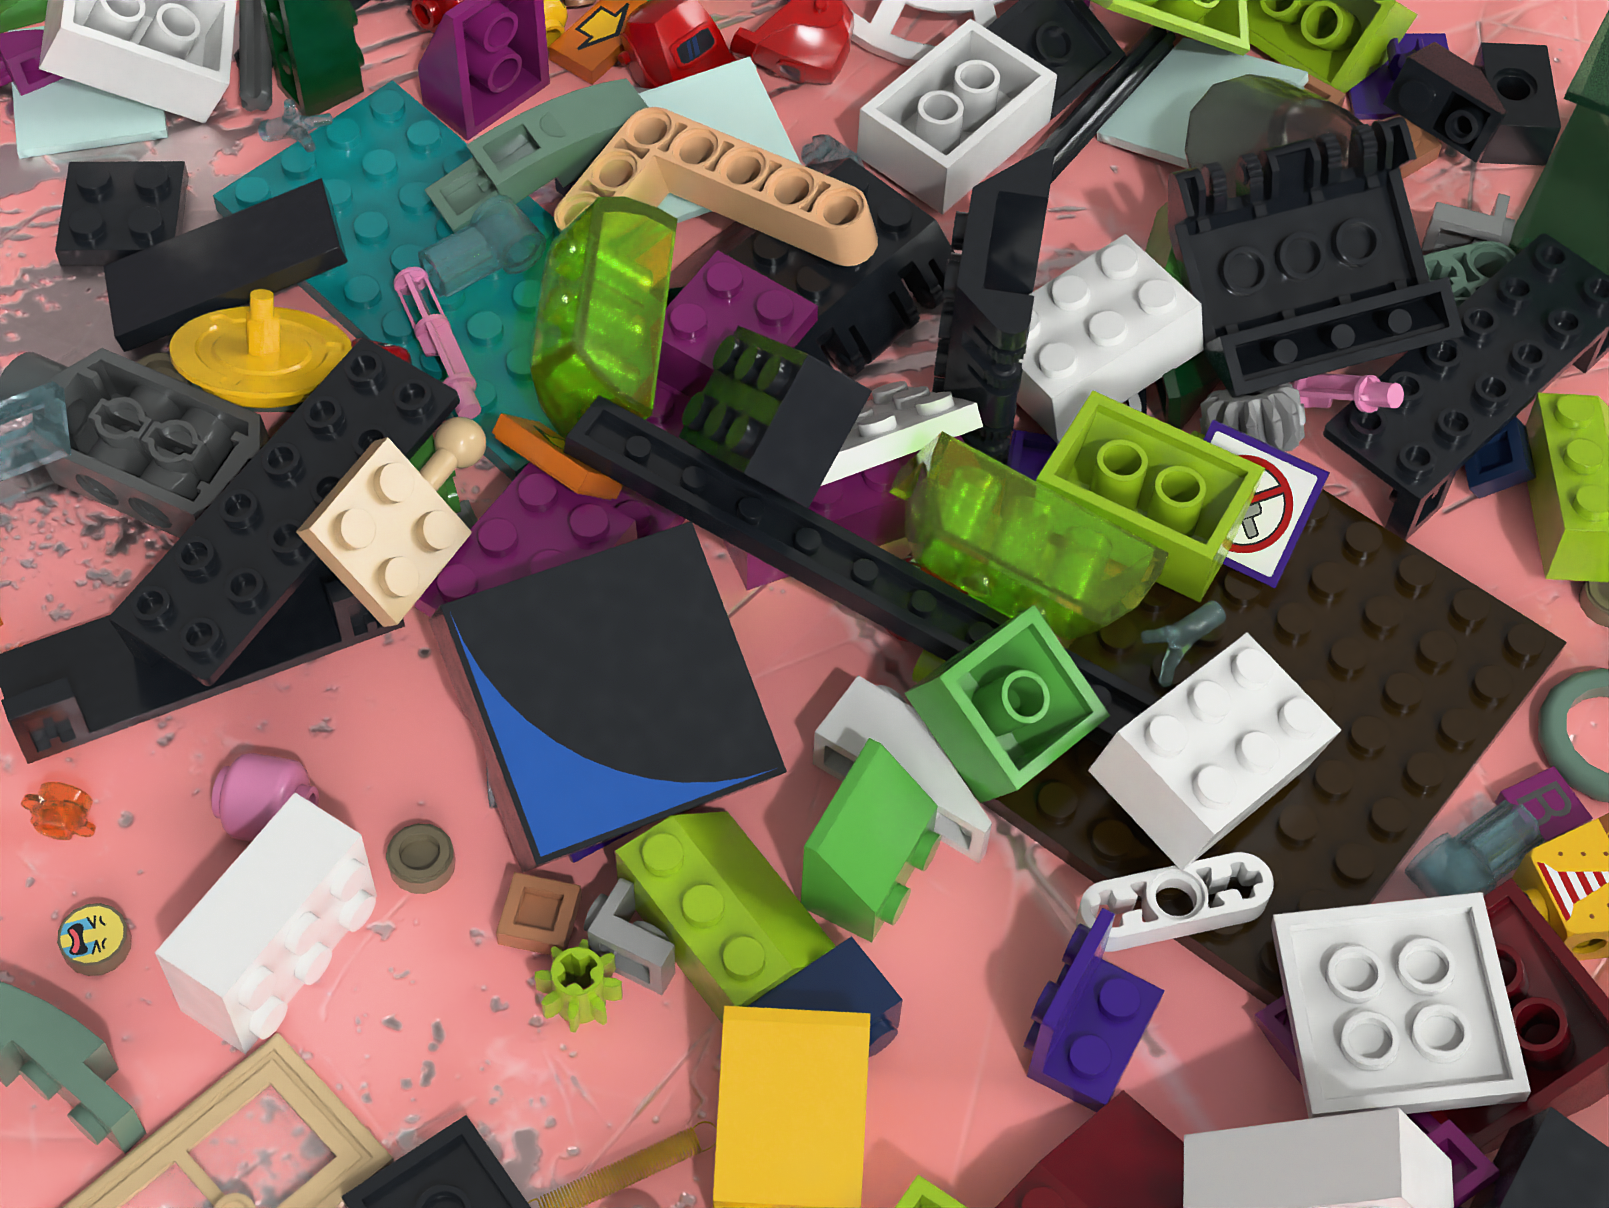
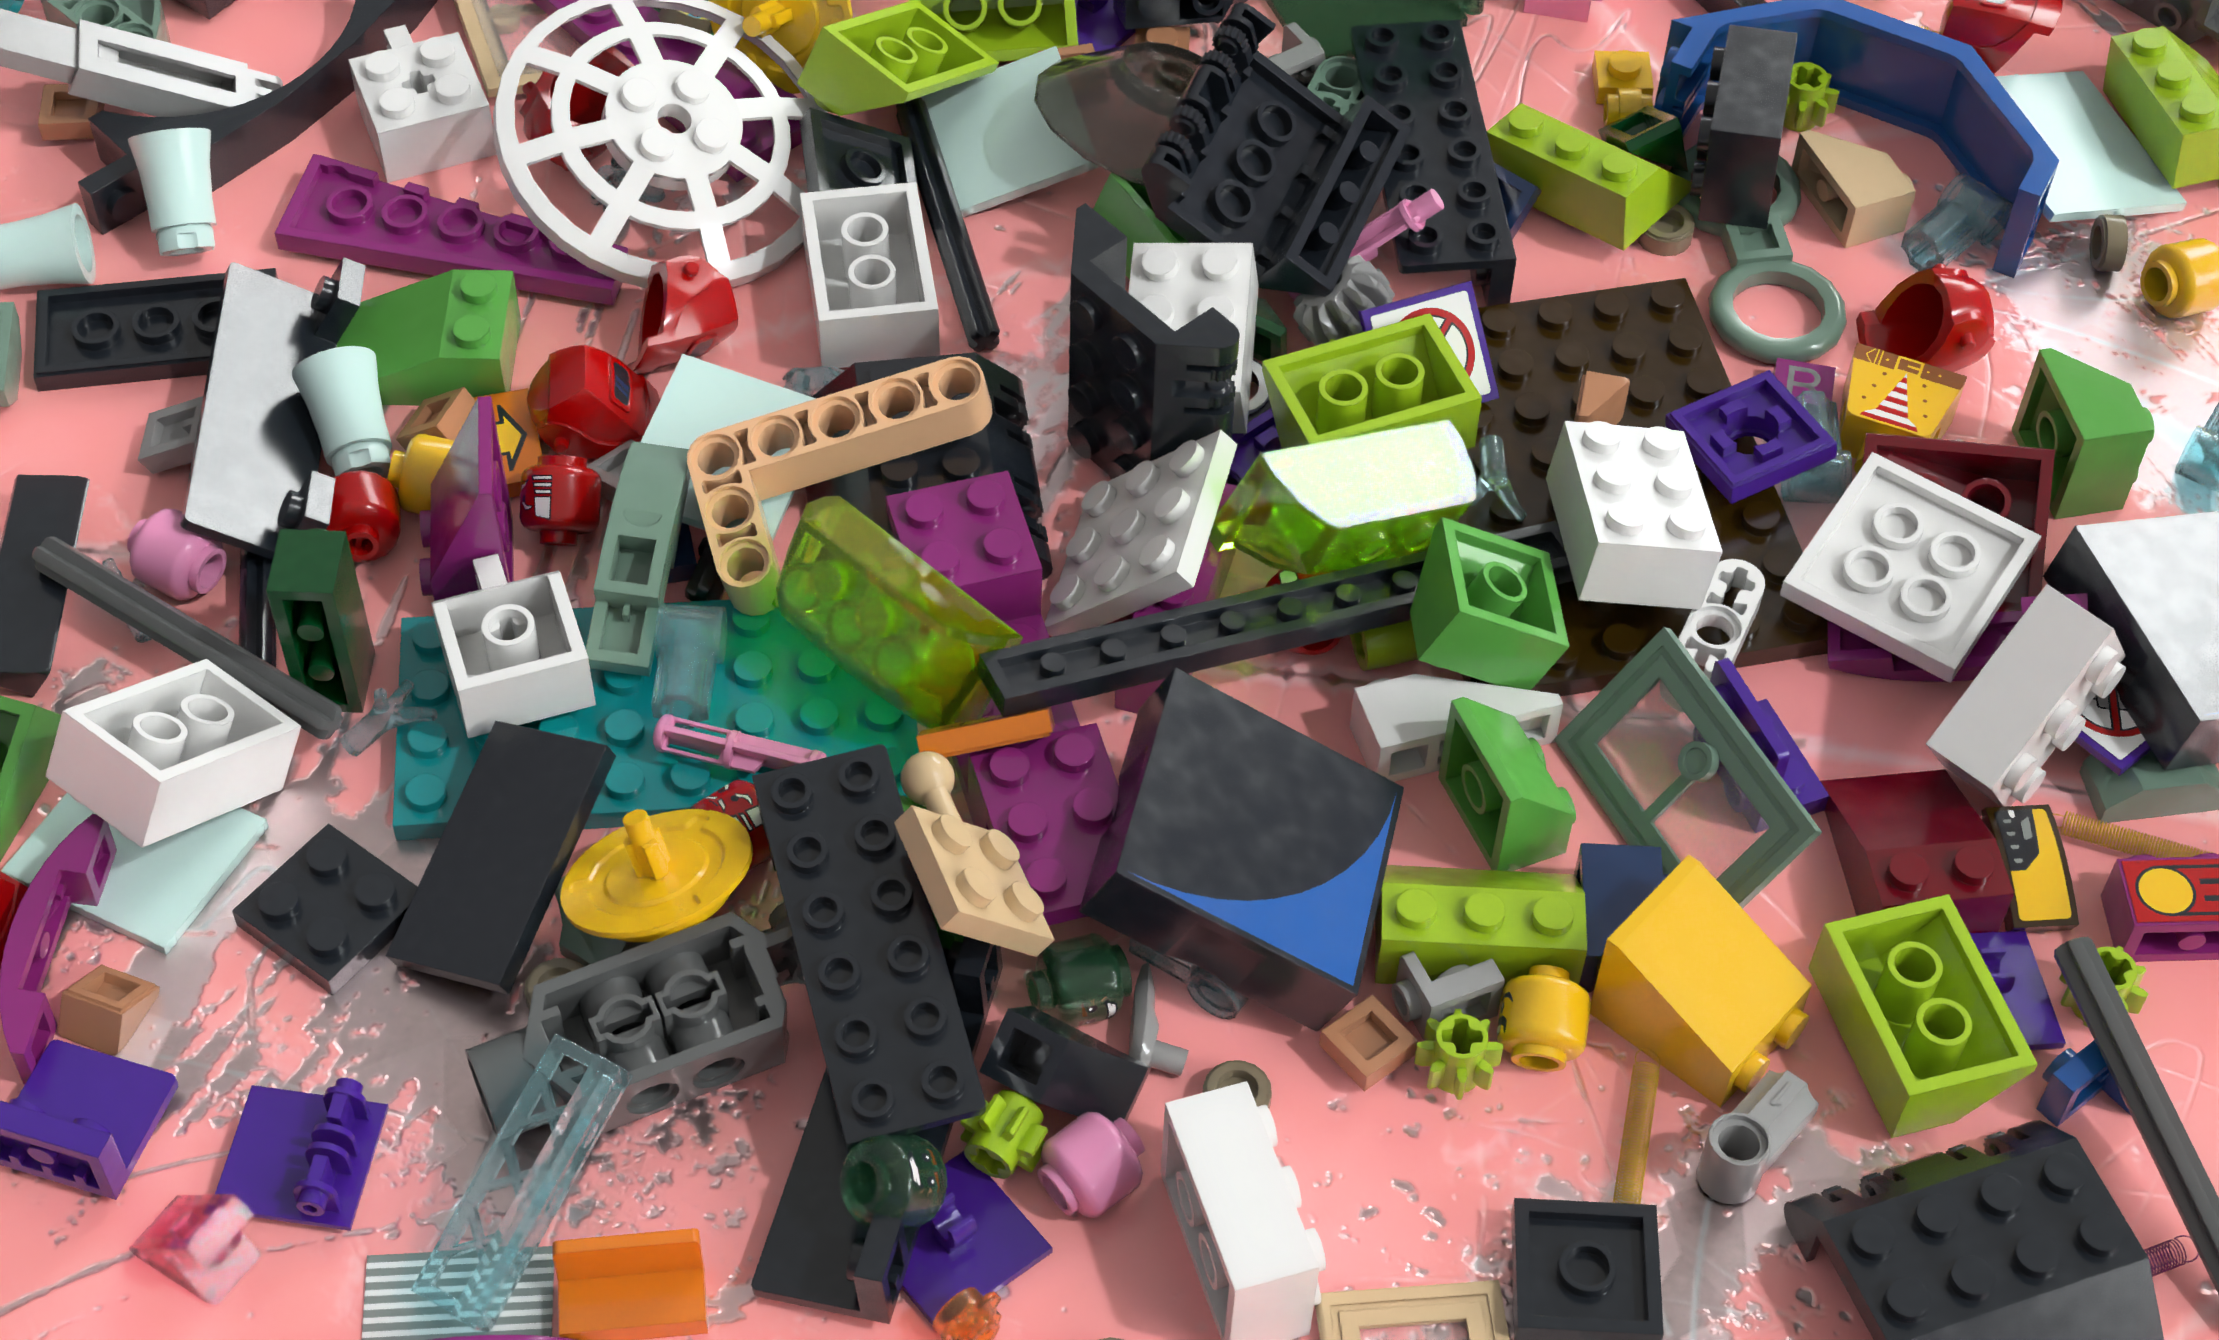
camera: 50 degrees left, 5 degrees down
black brick [678,325,872,508] -> none
none -> white hinge [431,554,596,738]
none -> red head [519,455,602,546]
none -> clear green head [840,1134,947,1228]
none -> dark purple piece [901,1151,1053,1333]
none -> lime gear [960,1090,1048,1179]
none -> black slope [979,1006,1152,1122]
none -> clear green head [1026,933,1132,1028]
none -> light grey bar [1128,963,1189,1076]
none -> yellow head [1497,965,1591,1072]
none -> sand green door [1554,627,1822,909]
none -> nougat slope [1574,371,1630,425]
none -> dark purple piece [1665,370,1837,504]

